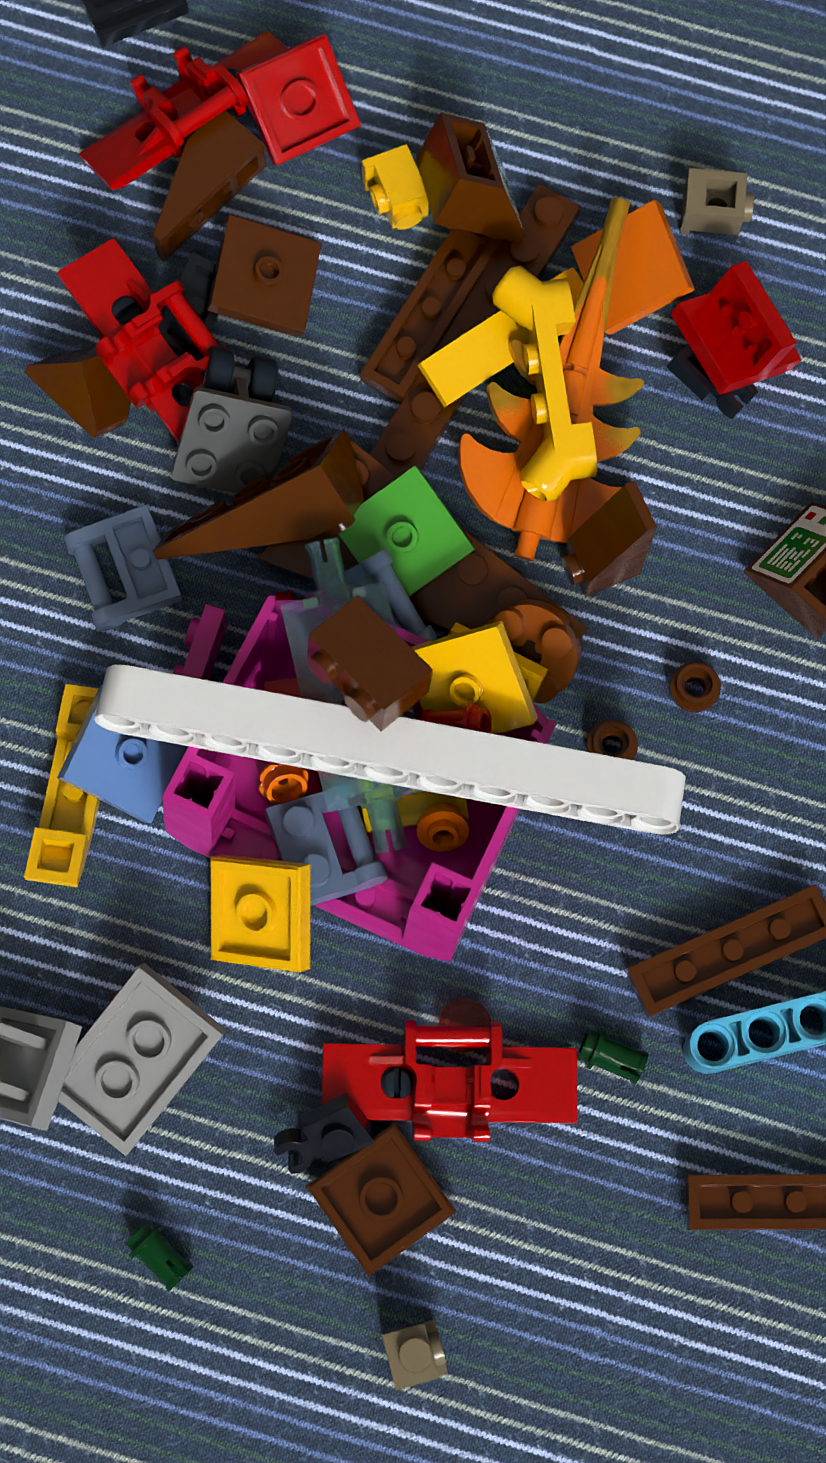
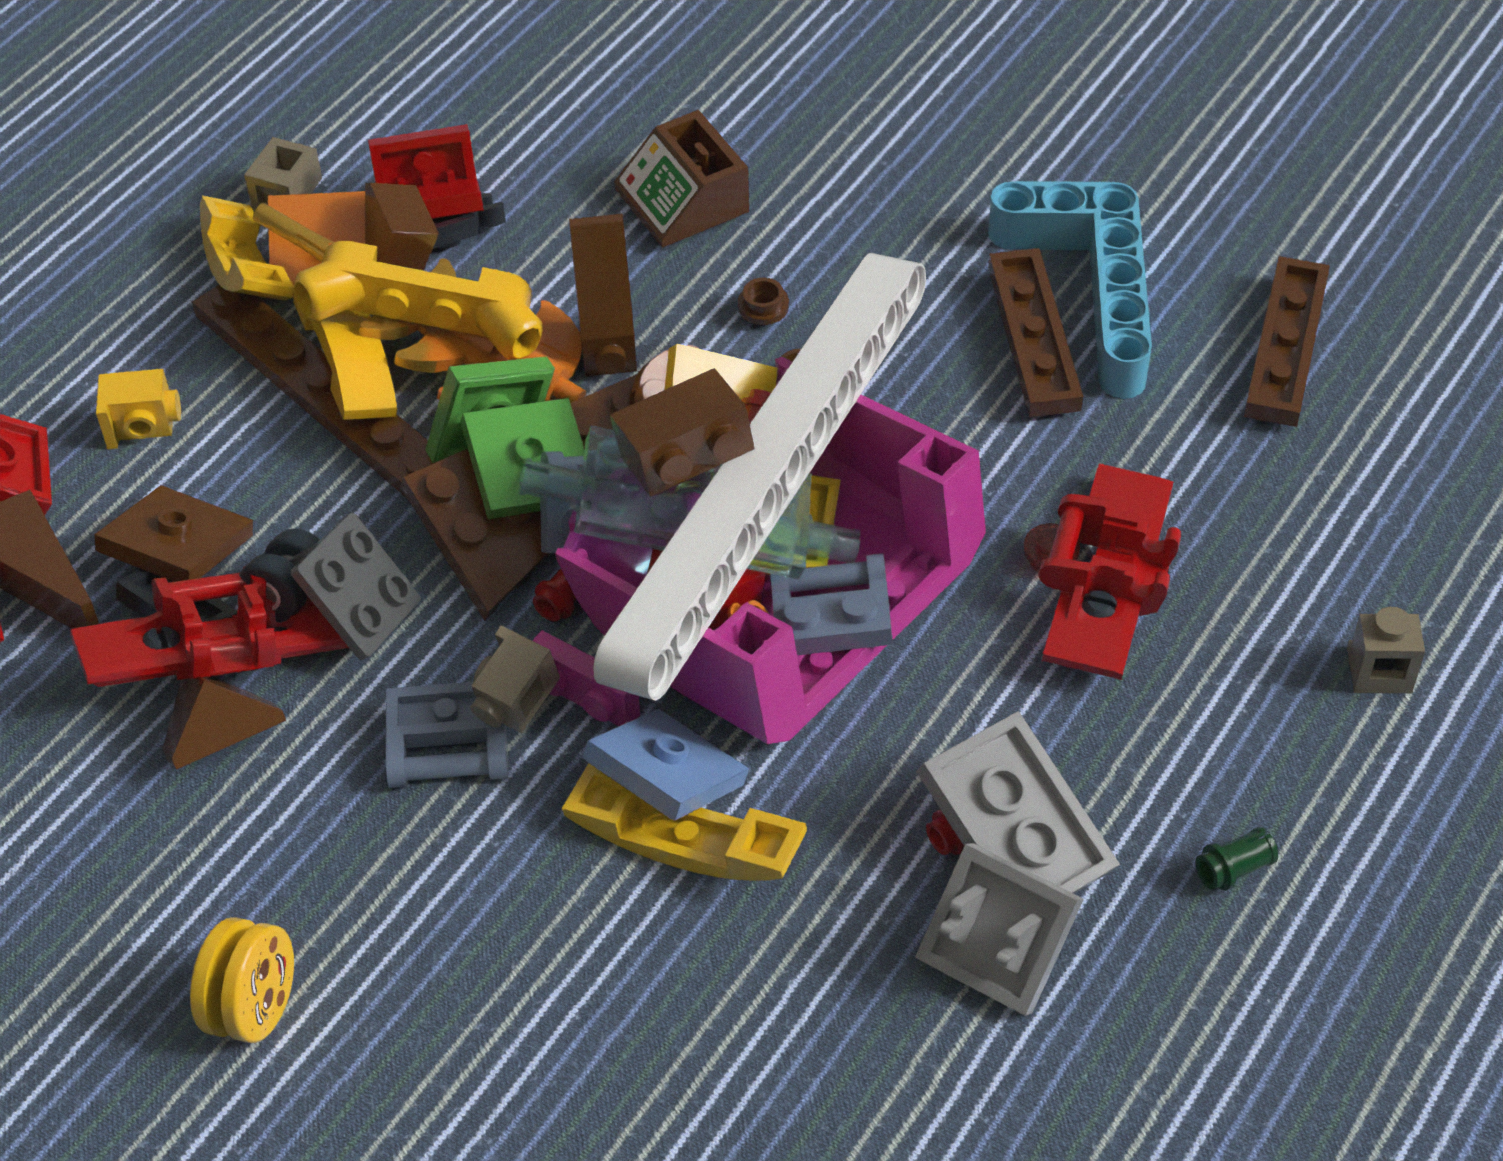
camera: 70 degrees left, 25 degrees down
reddish brown wedge [152,429,364,560] -> none
yellow plate [211,854,311,972] -> none
black plate [274,1093,375,1174] -> none
reddish brown plate [306,1123,457,1276] -> none
reddish brown plate [360,229,502,403] -> none
reddish brown slope [416,112,525,243] -> none
orange plate [416,802,469,852] -> none
dark green pin [577,1028,649,1084] -> none
none -> yellow slope [200,196,294,300]
none -> reddish brown slope [365,183,439,271]
none -> bright green plate [425,356,555,463]
none -> dark tan brick [470,625,560,733]

